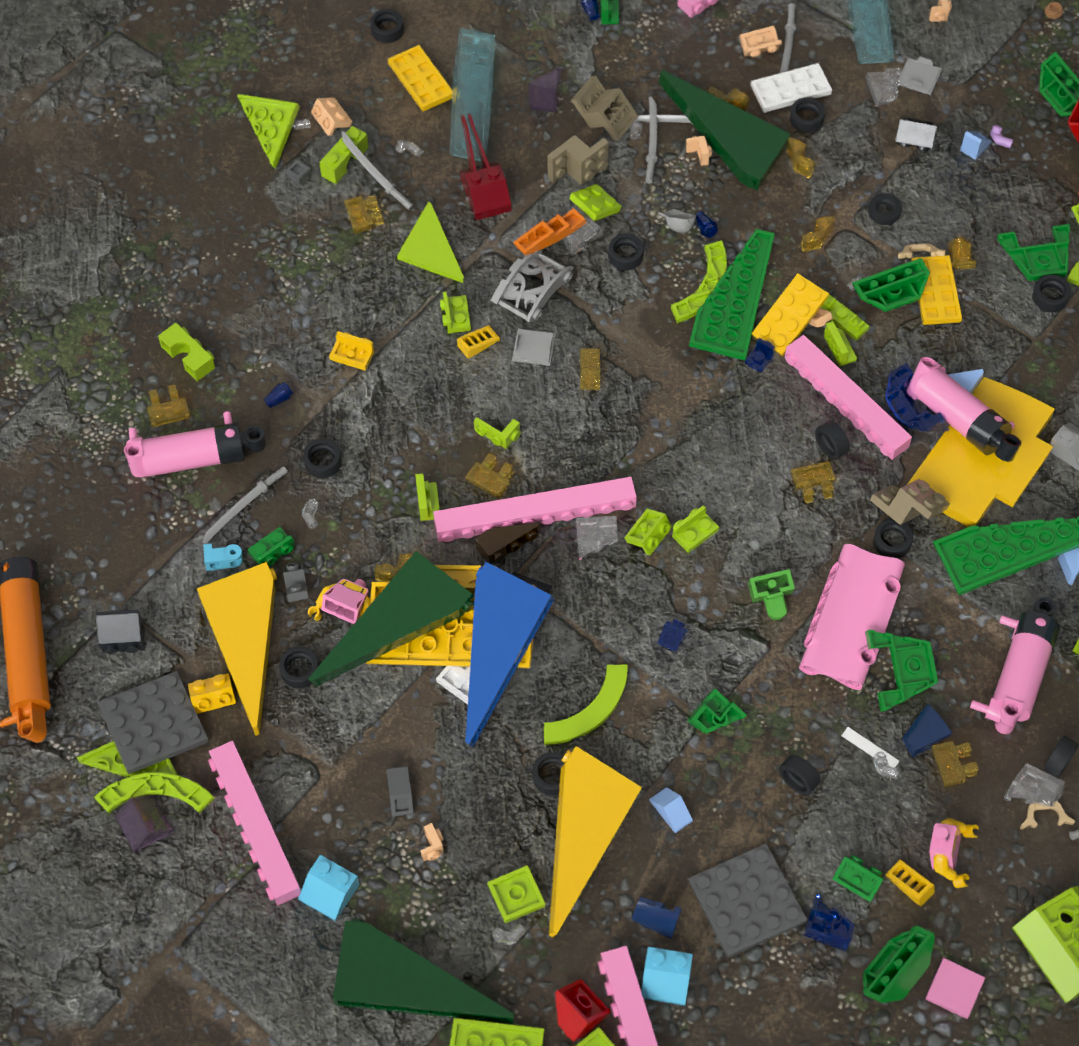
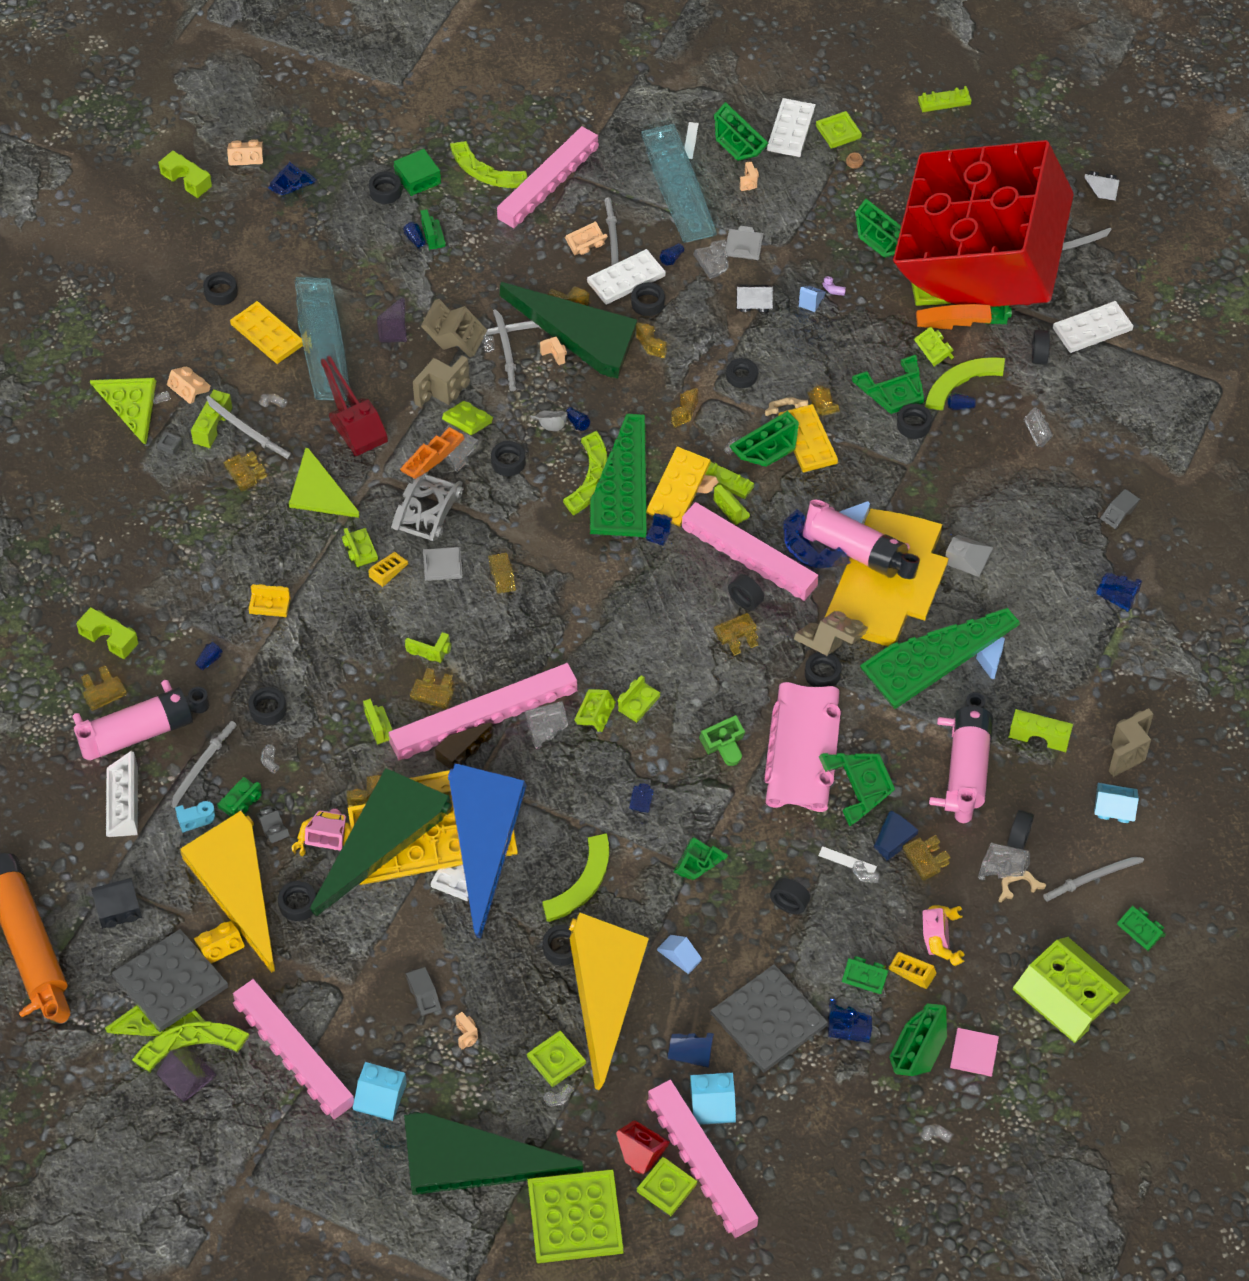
camera: 15 degrees left, 5 degrees down
none -> white slope [106,751,138,837]
none -> clear blue cone [660,243,684,266]

